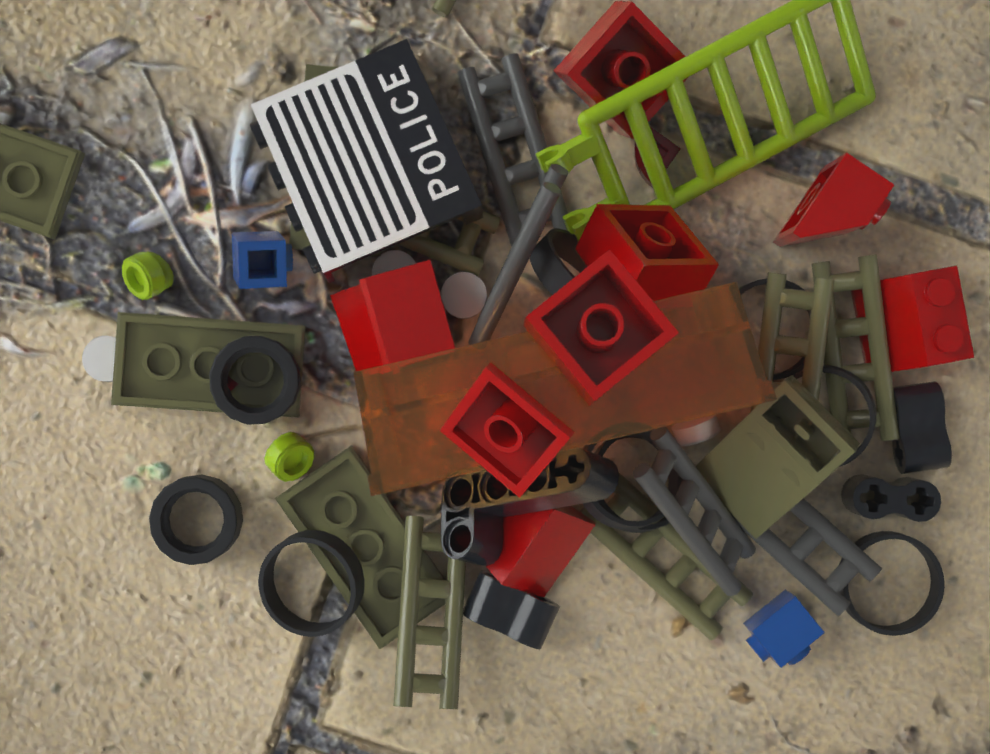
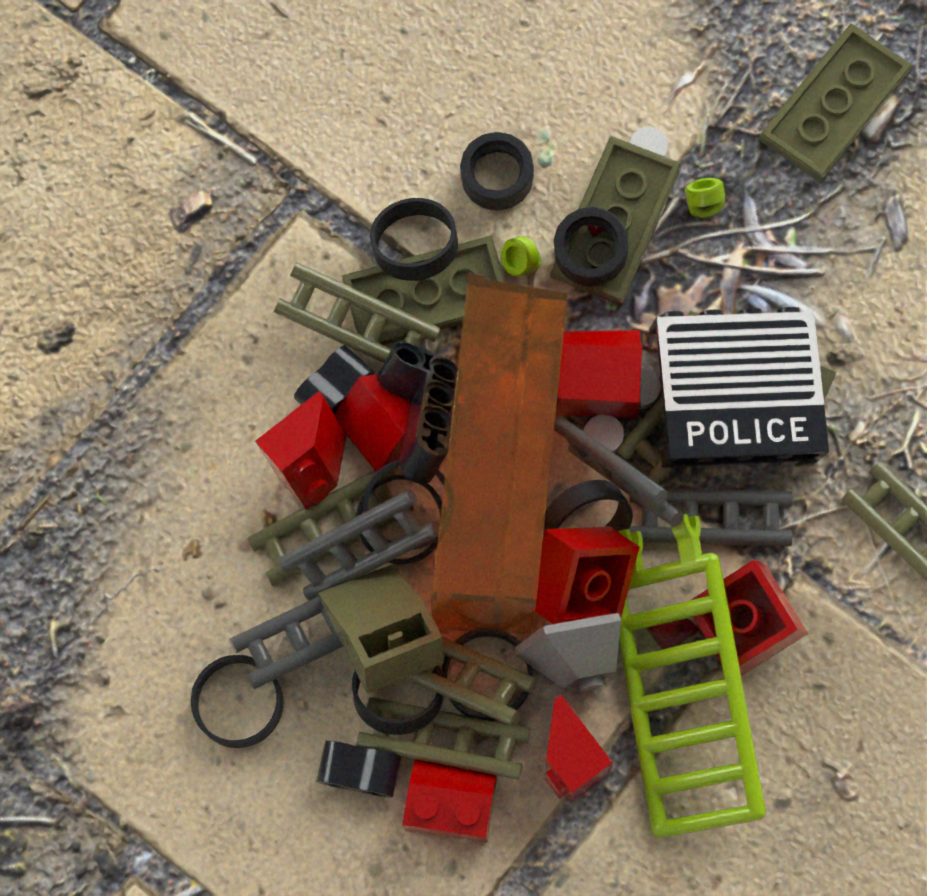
camera: 115 degrees right, 15 degrees down
blue brick [232,231,293,289] -> none
red slope [439,362,575,498] -> none
red brick [523,249,679,407] -> none
tile [672,413,721,446] -> none
blue brick [743,589,825,668] -> none
black axle [841,474,941,522] -> none
none -> red slope [255,391,347,510]
none -> light grey slope [514,613,621,692]

